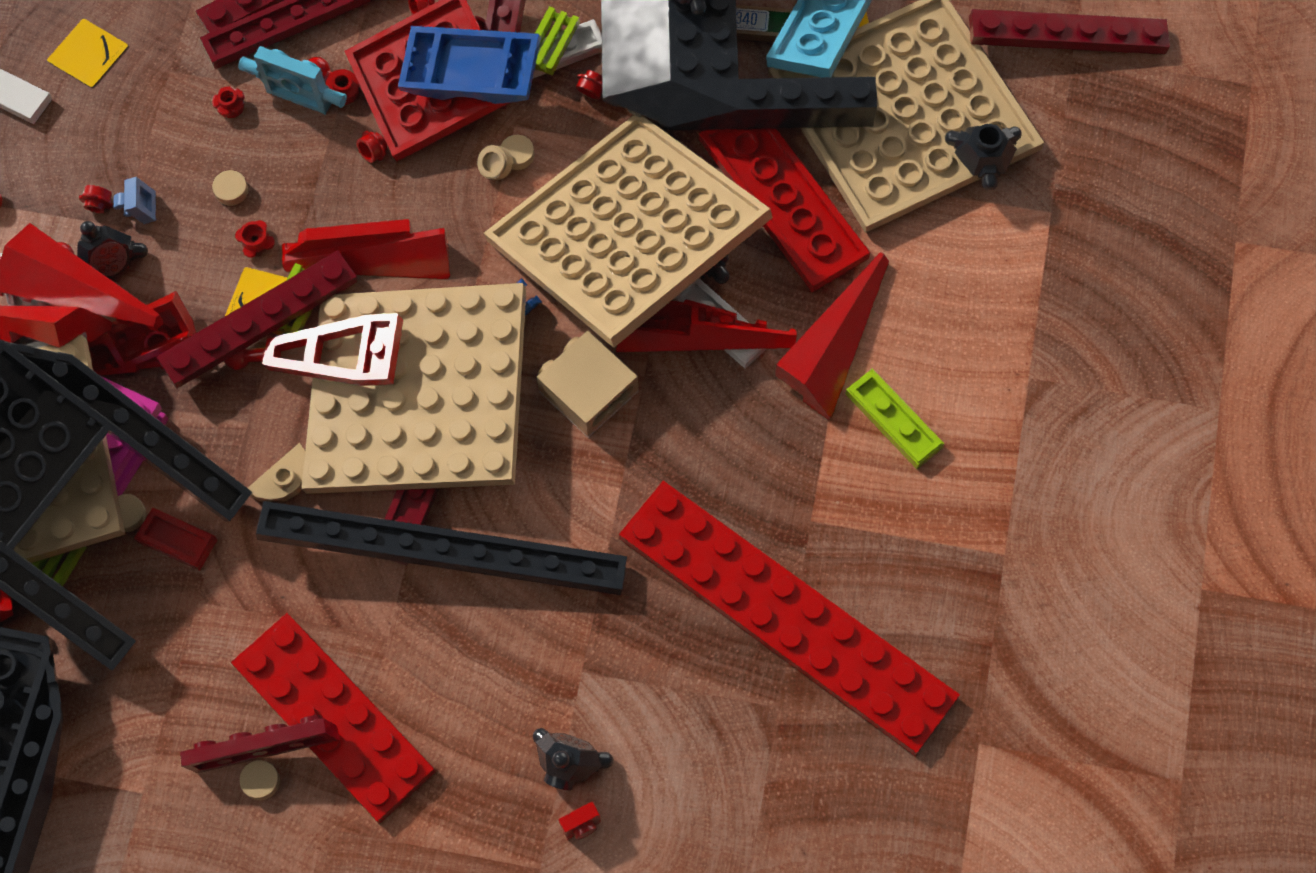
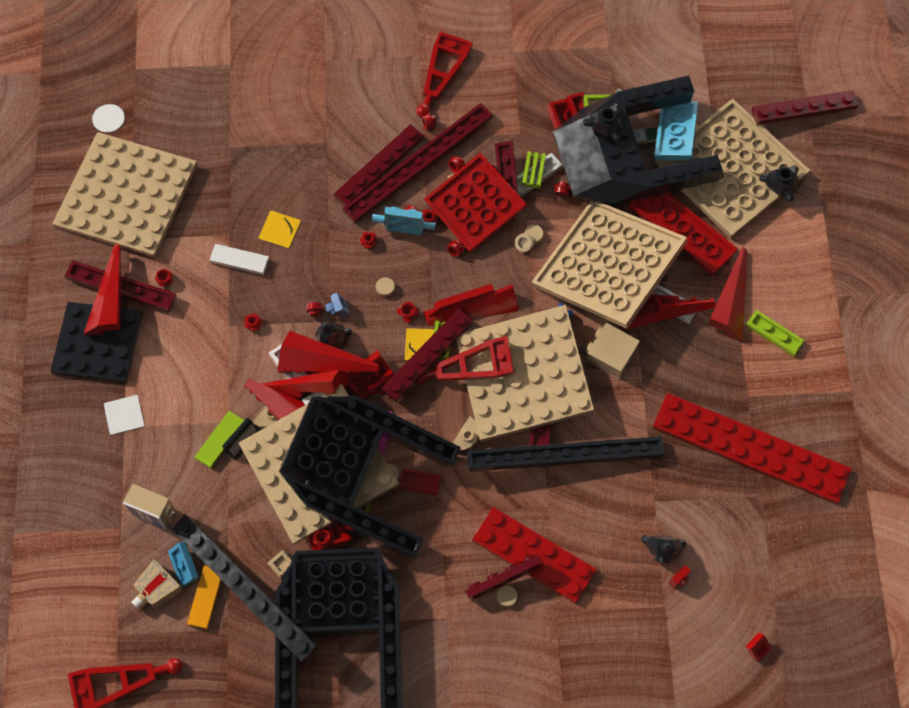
camera: 15 degrees left, 0 degrees up
blue slope [398,26,541,104] -> none

